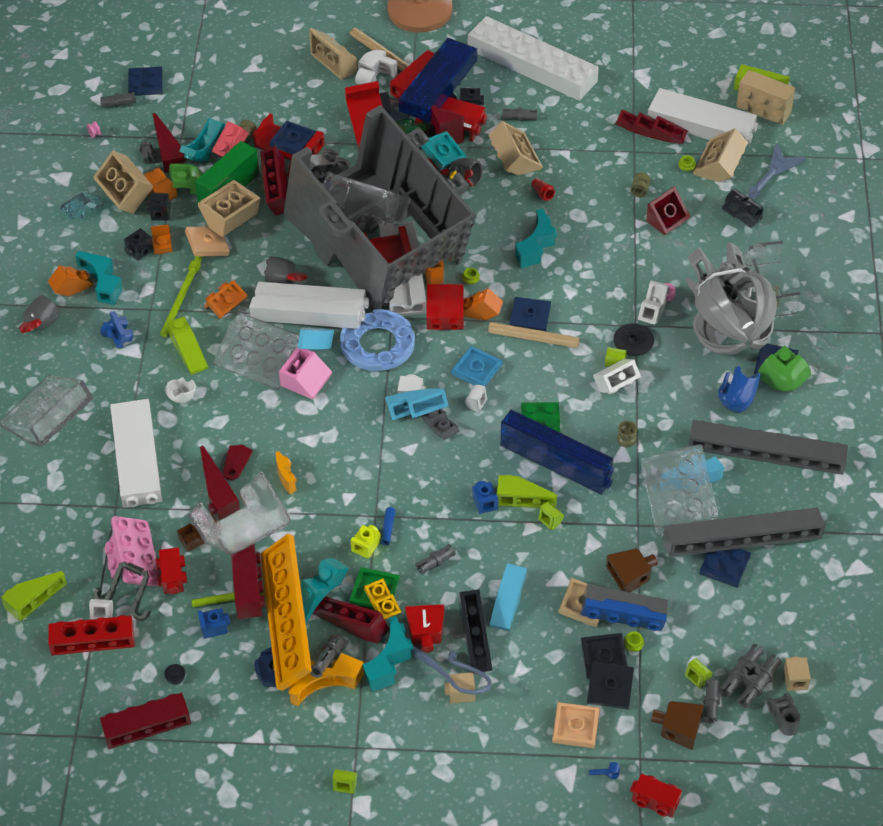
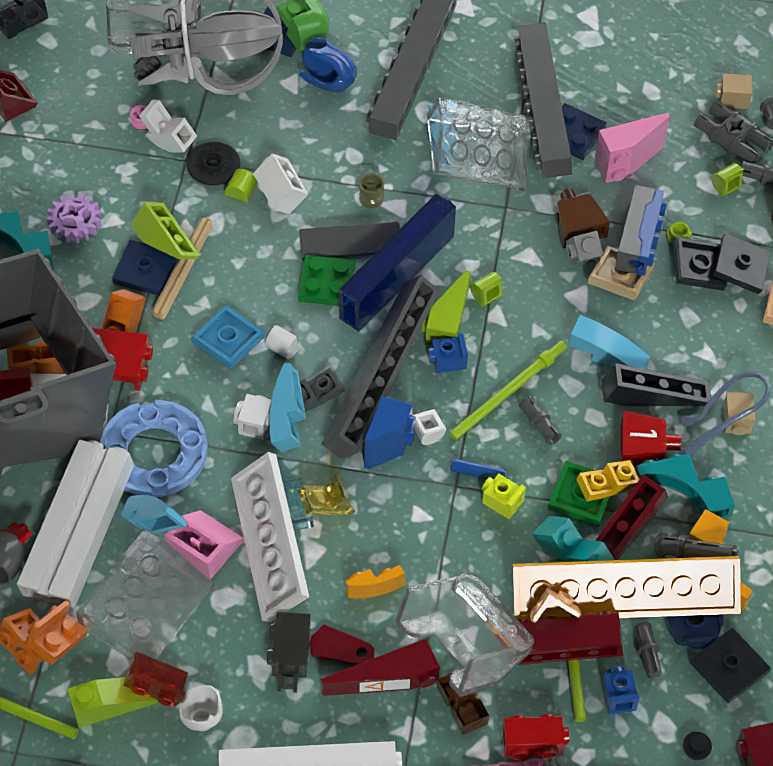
camera: 85 degrees left, 5 degrees up
none -> orange bracket [25,600,89,665]
none -> lavender gear [47,193,102,244]
none -> clear red bracket [123,651,189,706]
none -> lime slope [131,202,200,259]
none -> white plate [231,452,309,623]
none -> clear smoke brick [267,612,311,693]
none -> clear light blue slope [282,477,314,531]
none -> dark grey slope [299,222,402,260]
none -> clear yellow slope [299,474,355,515]
none -> dark grey brick [321,275,439,459]
none -> blue slope [364,396,416,469]
none -> white brick [412,409,446,445]
none -> lime bar [449,340,567,441]
none -> light nougat bracket [529,587,581,623]
none -> light grey brick [566,231,604,265]
none -> bright pink slope [595,113,670,183]
none -> dark grey axle [634,622,662,678]
none -> black plate [690,627,771,704]

